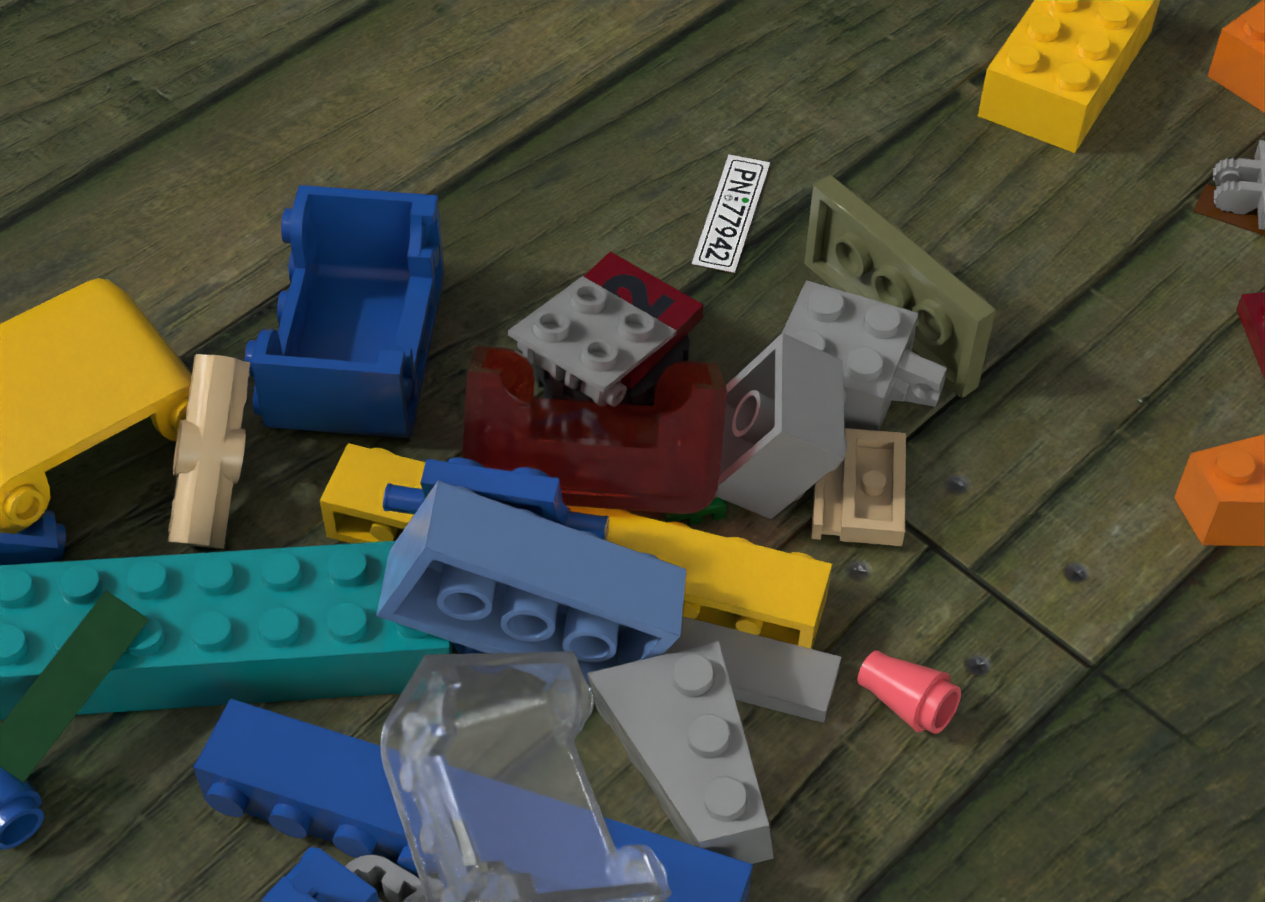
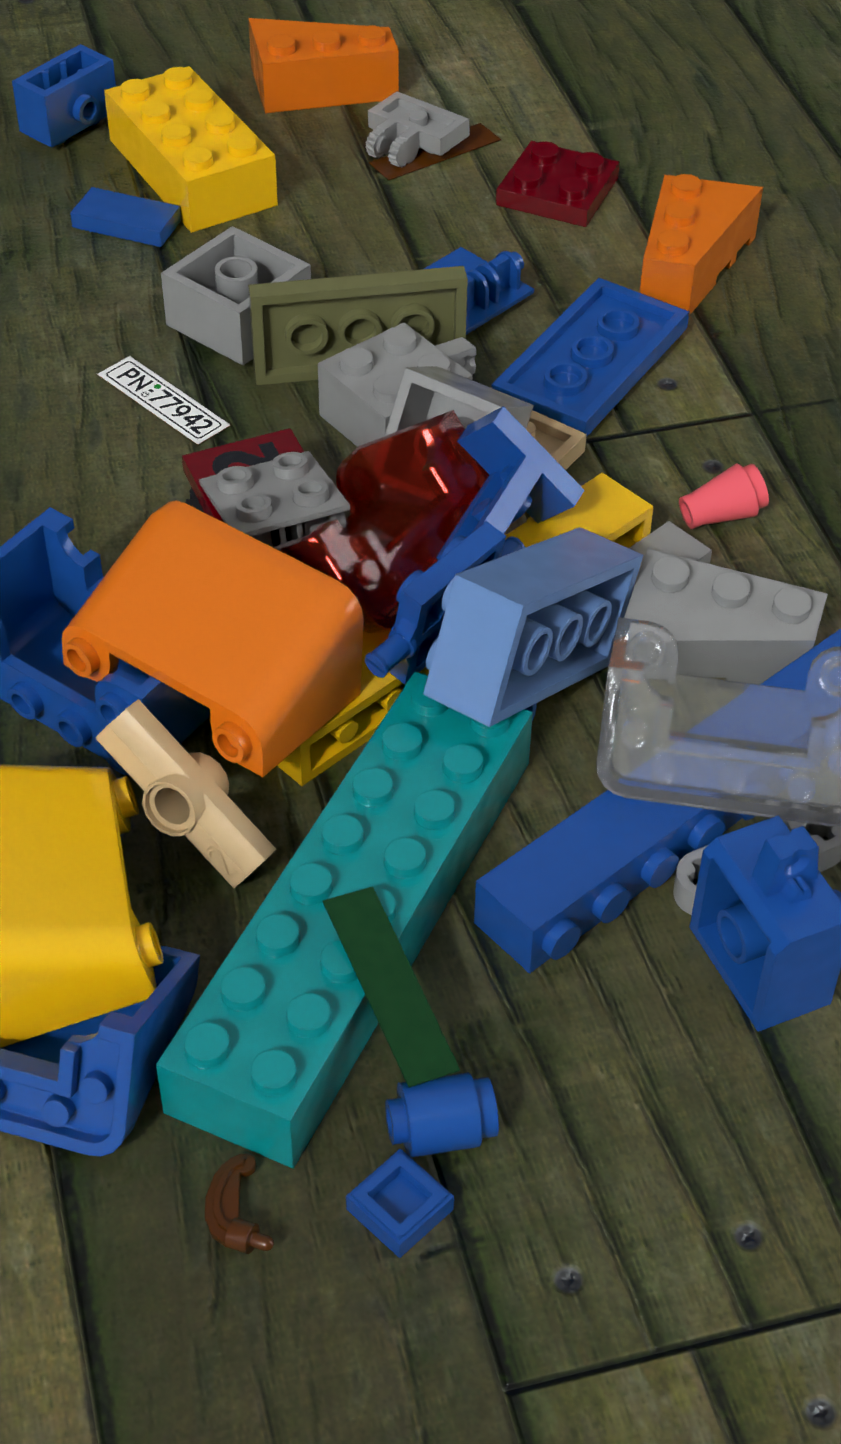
camera: 60 degrees left, 5 degrees down
none -> orange windscreen [62,500,364,778]
none -> blue tile [70,187,182,247]
none -> light grey brick [161,226,311,365]
none -> blue hinge [424,247,534,335]
none -> blue bracket [436,406,585,560]
none -> blue plate [491,278,689,437]

